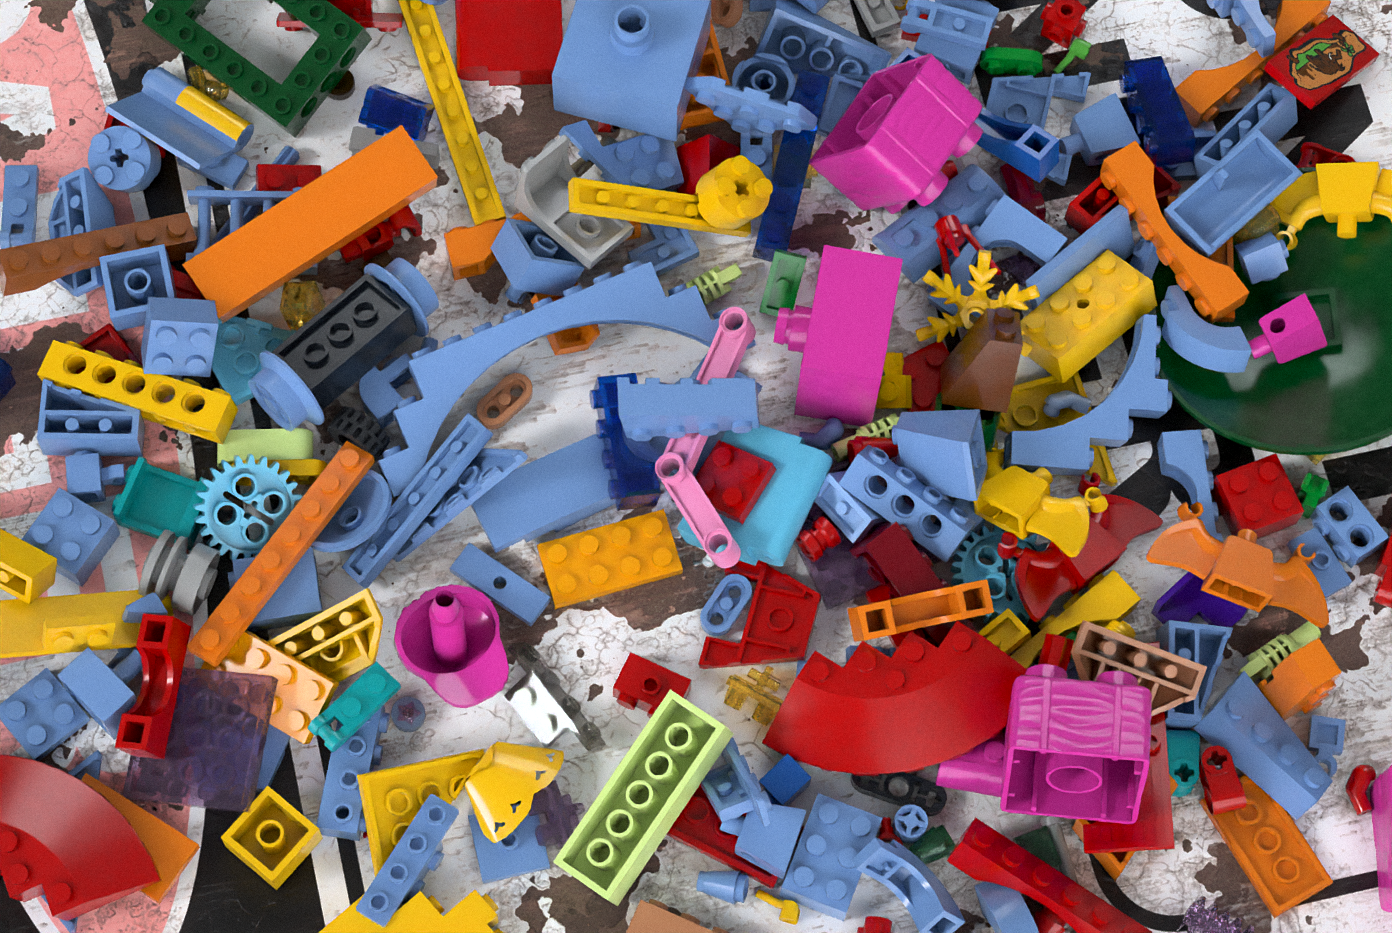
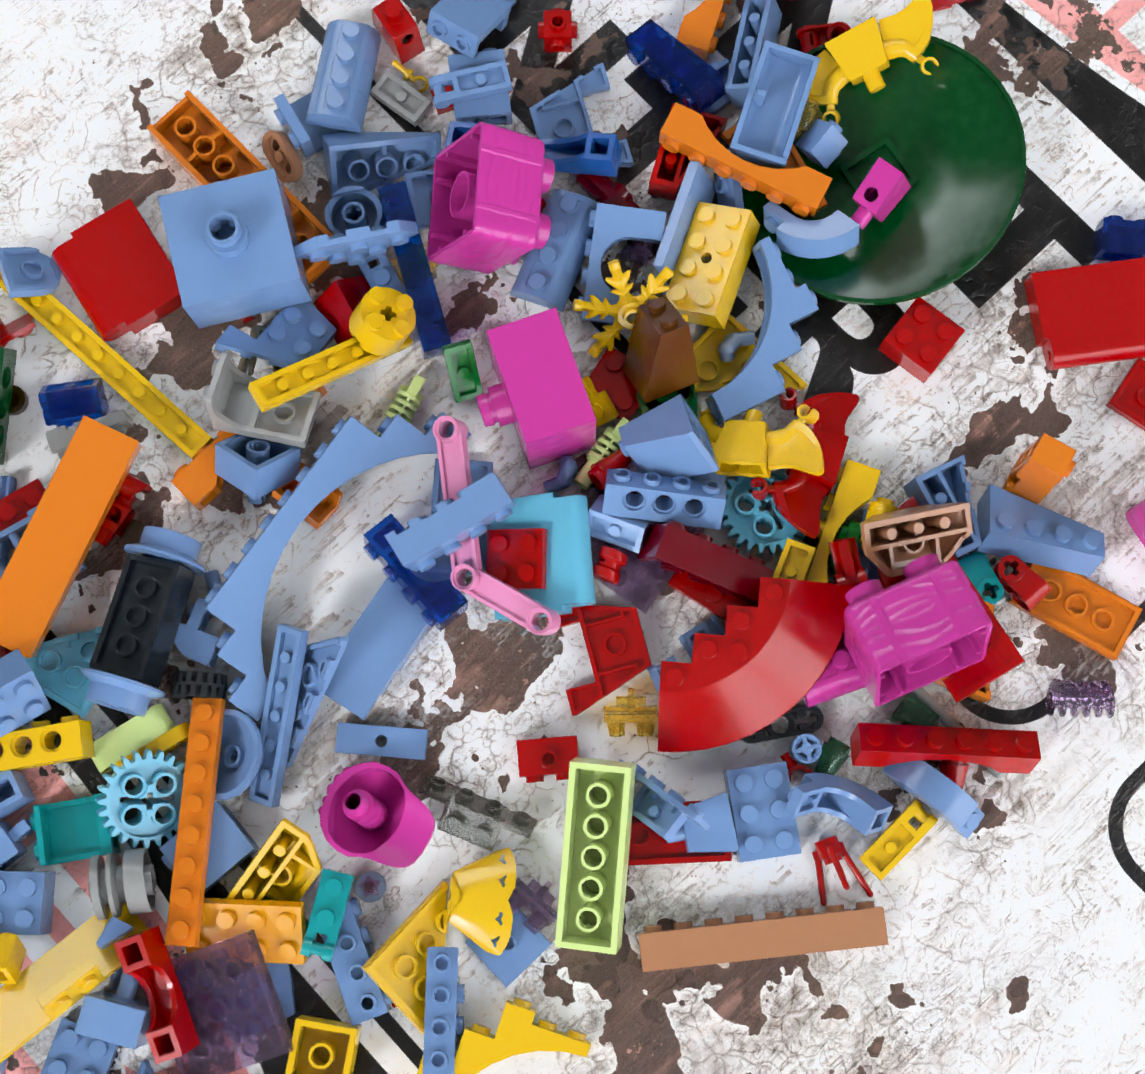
camera: 25 degrees left, 10 degrees up
clear yellow brick [280,281,326,331] -> none
nougat plate [476,373,533,430] -> none
light orange plate [537,509,683,609] -> none
medium blue plate [628,223,700,276] -> none
medium blue cone [696,871,749,905] -> none
medium blue plate [700,574,752,636] -> none
yellow hand [755,889,800,925] -> none
blue brick [759,753,812,807] -> none
orange arch [847,579,994,642] -> none
red plant [934,215,1002,279] -> none
green plate [980,47,1043,77] -> none
bright green hand [1053,38,1091,74] -> none
medium blue torso [1059,93,1141,166] -> none
orange torso [1146,502,1329,628] -> none
dark purple panel [1151,571,1249,627] -> none
medium blue arch [1157,429,1223,543] -> none
yellowish green hinge [1238,621,1321,682] -> none
medium blue plate [1287,527,1352,598] -> none
green plate [1297,473,1330,519] -> none
medium blue plate [1307,715,1346,778] -> none
medium blue brick [1310,485,1389,568] -> none
red arm [1345,764,1376,816] -> none

